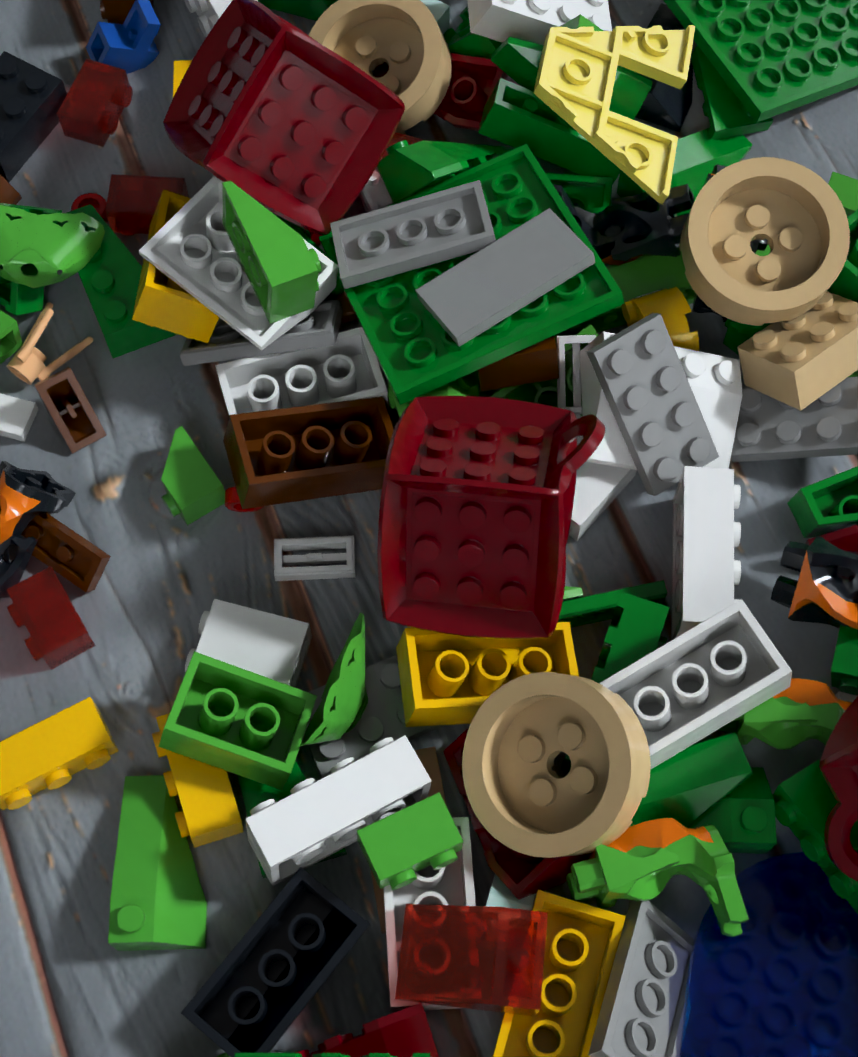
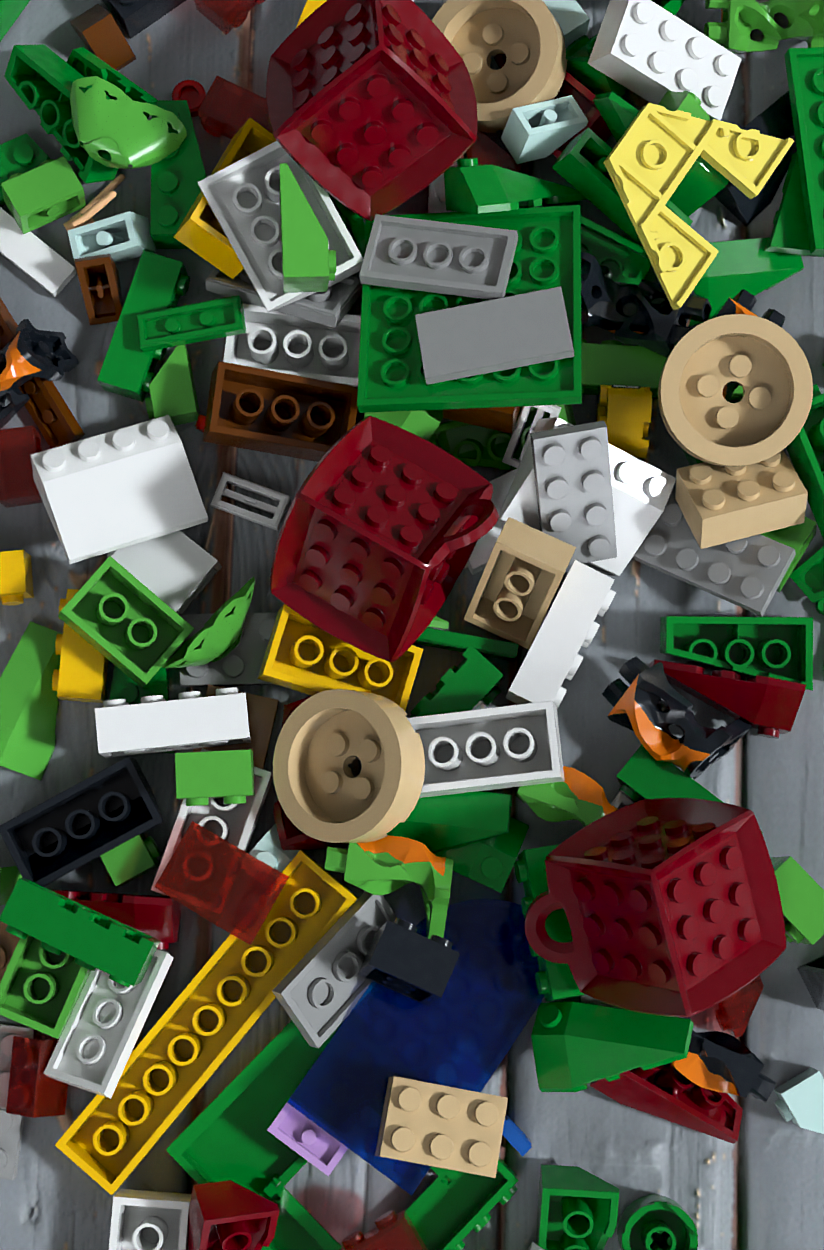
camera: 25 degrees right, 15 degrees up
none -> white slope [31,415,208,564]
none -> light aqua slope [68,211,156,263]
none -> green brick [97,250,190,402]
none -> bright green brick [100,833,161,886]
none -> green tile [136,295,246,352]
none -> black brick [358,918,460,1006]
none -> tan brick [463,517,576,650]
none -> light aqua slope [501,95,588,164]

